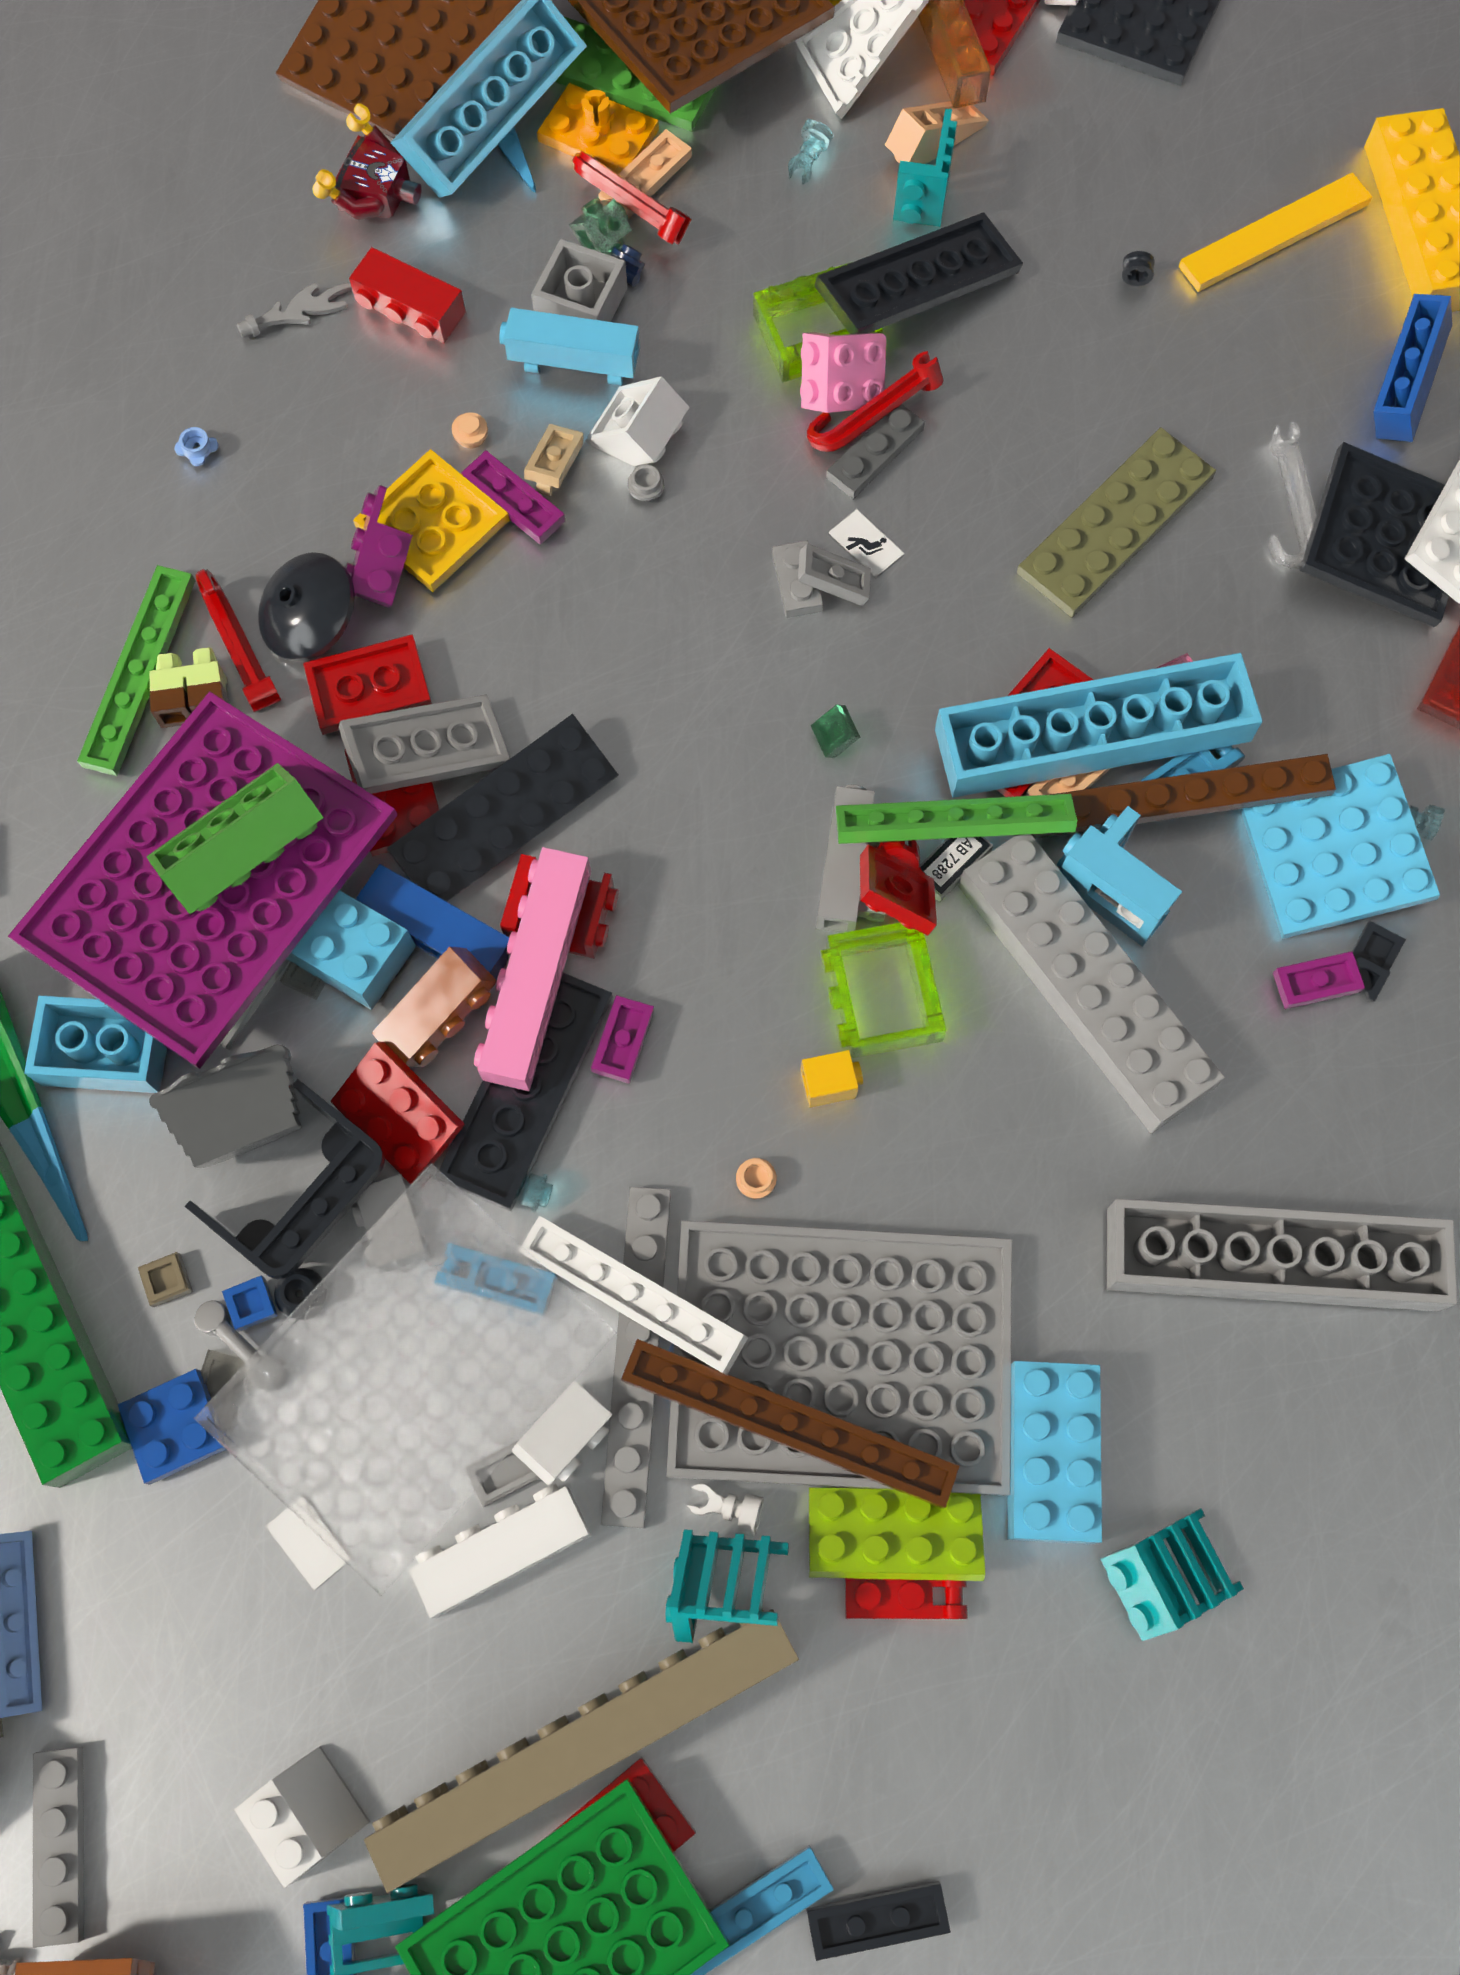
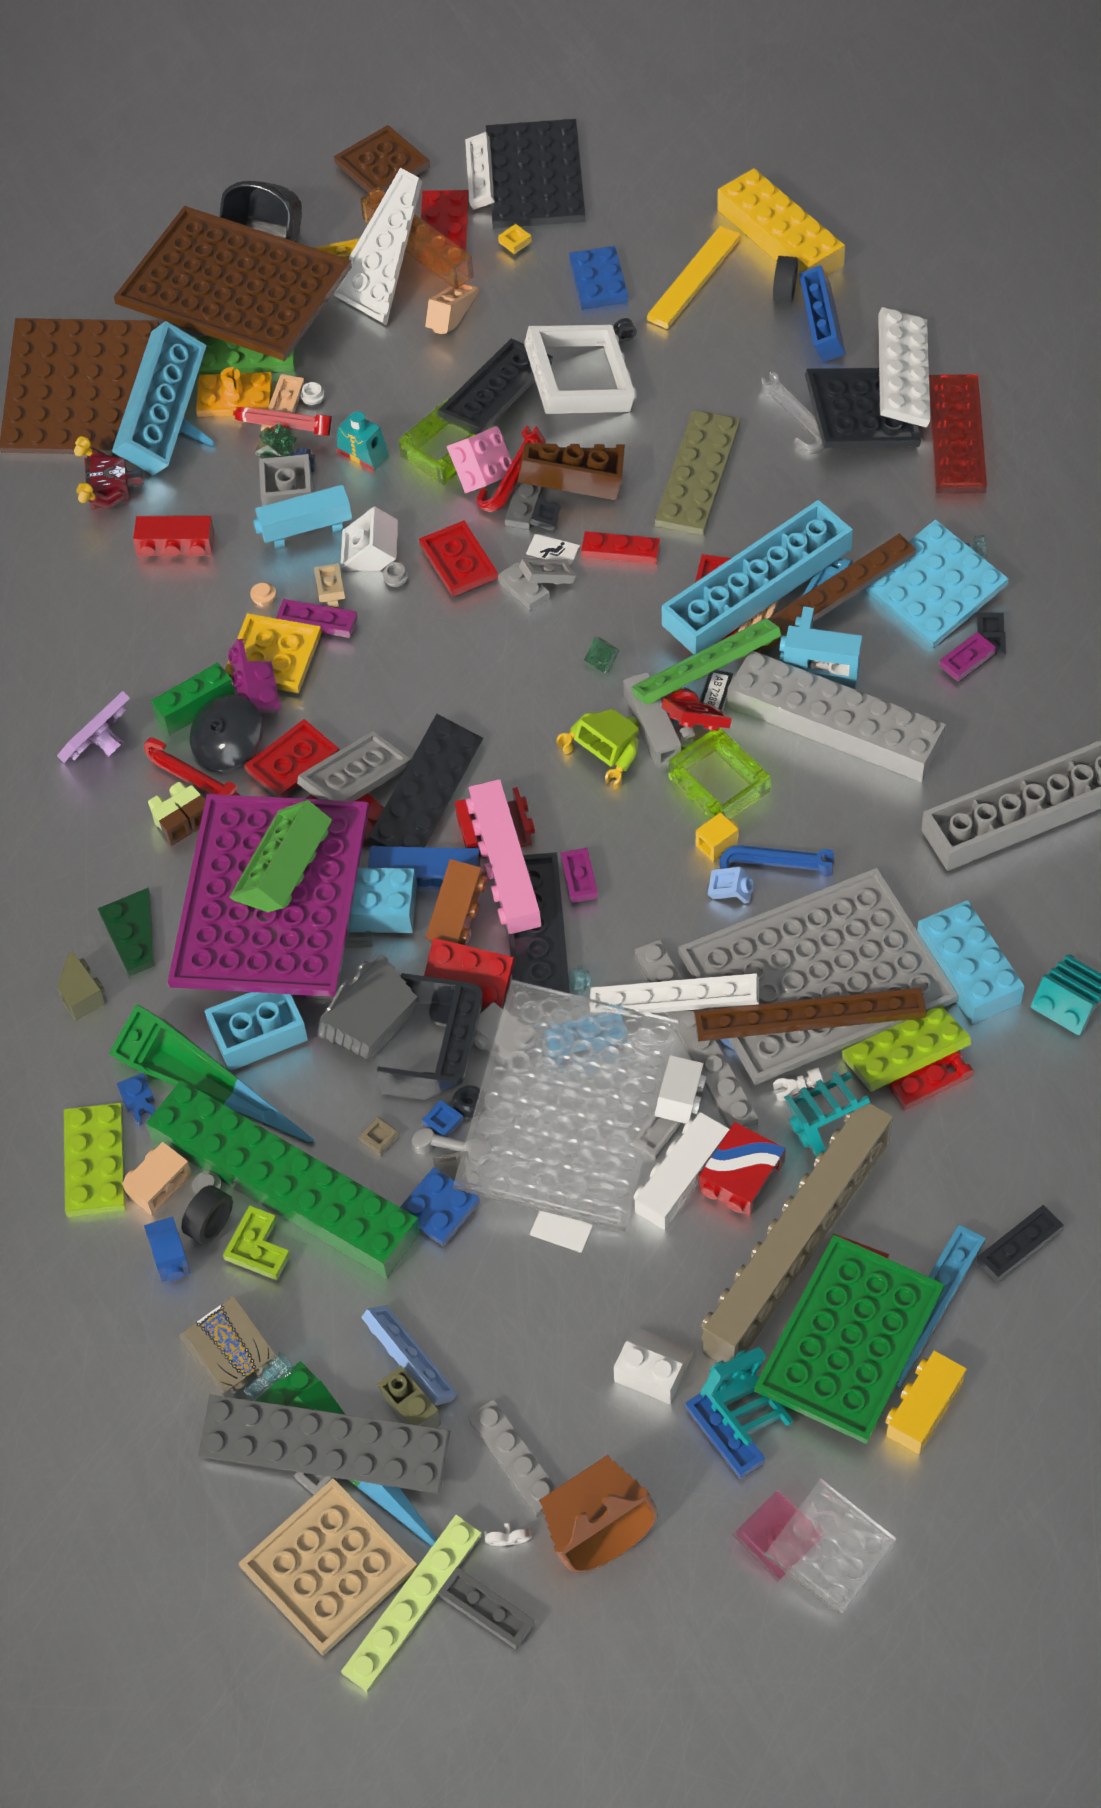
camera: 25 degrees left, 15 degrees down
bright green plate [77,565,196,776] -> none
light blue plate [175,427,219,466] -> none
light grey piece [236,282,353,337] -> none
light nougat plate [736,1158,777,1199] -> none
clear light blue piece [788,119,833,184] -> none
teal plate [893,108,957,227] -> none
none -> lavender plate [57,691,130,763]
none -> dark green wing [98,887,155,977]
none -> green brick [151,662,235,736]
none -> white plate [300,382,325,405]
none -> teal torso [337,411,389,471]
none -> red plate [419,520,498,597]
none -> yellow plate [498,224,532,254]
none -> reddish brown wedge [518,443,625,500]
none -> white window [524,325,637,414]
none -> black plate [529,498,561,531]
none -> lime torso [557,709,639,790]
none -> blue plate [569,246,628,310]
none -> red plate [581,531,660,564]
none -> panel [699,1122,786,1216]
none -> light blue bracket [708,867,754,903]
none -> blue piece [720,845,835,876]
none -> black tyre [773,255,798,303]

